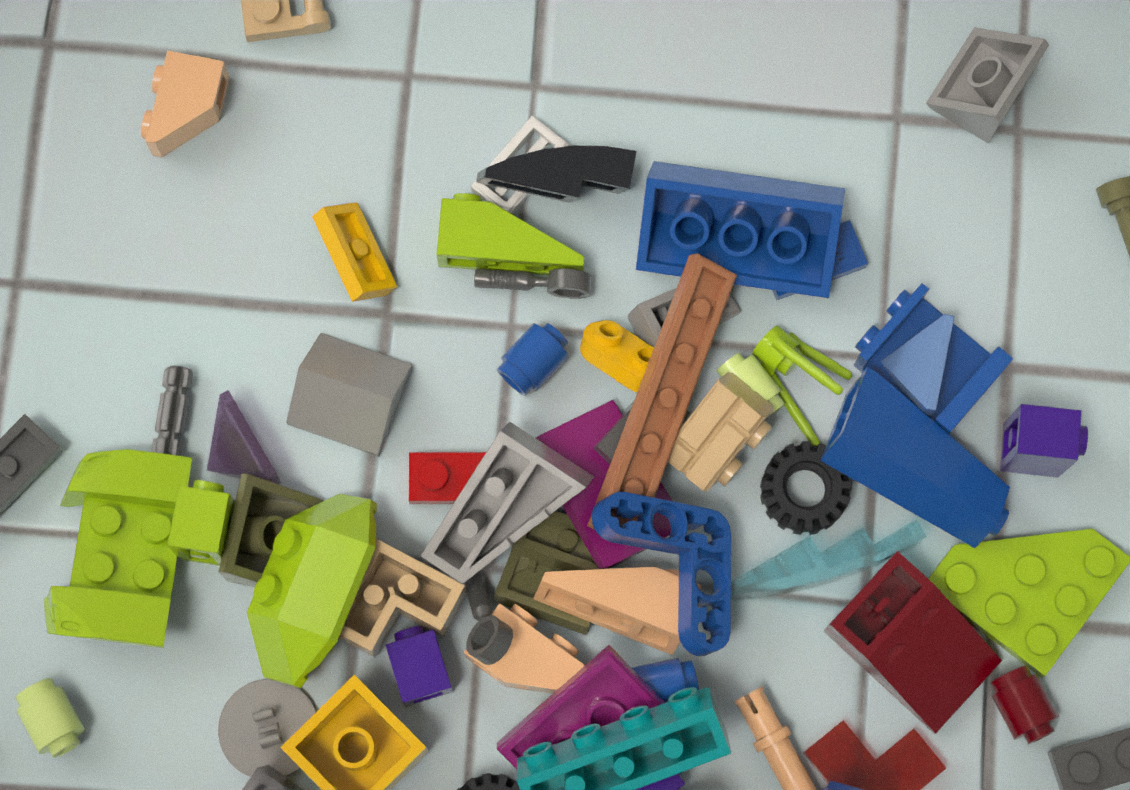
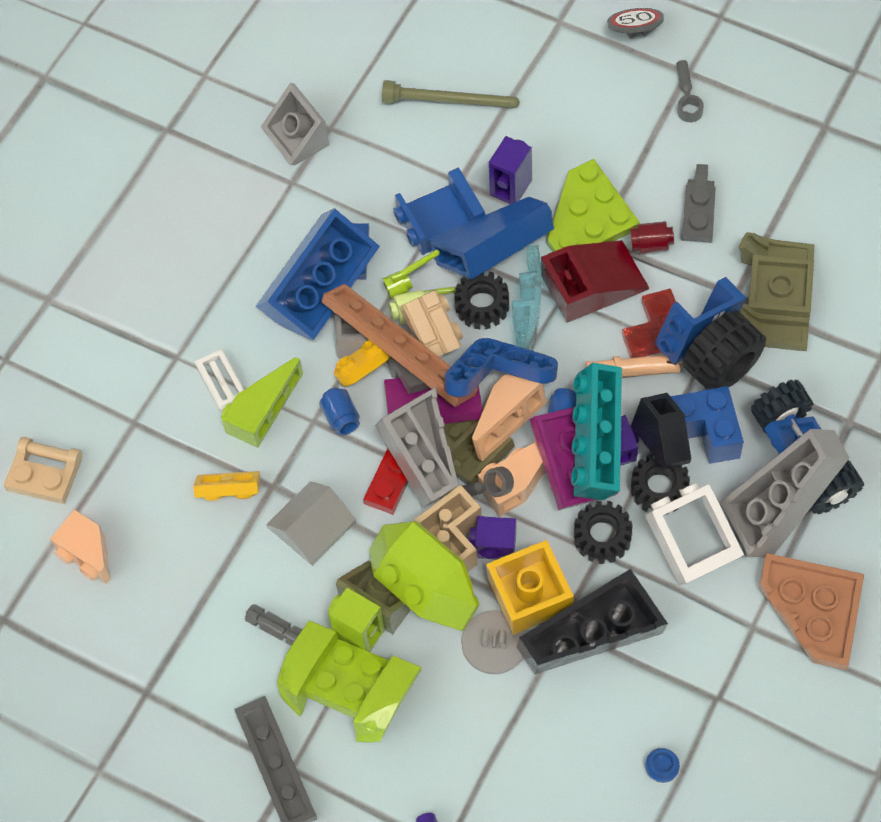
camera: 60 degrees left, 15 degrees down
yellowish green brick [15,678,85,758] -> none
clear purple slope [207,390,282,484] -> none
dark grey piece [474,268,592,299] -> none
black slope [476,145,637,203] -> none
medium blue slope [881,314,955,418] -> none

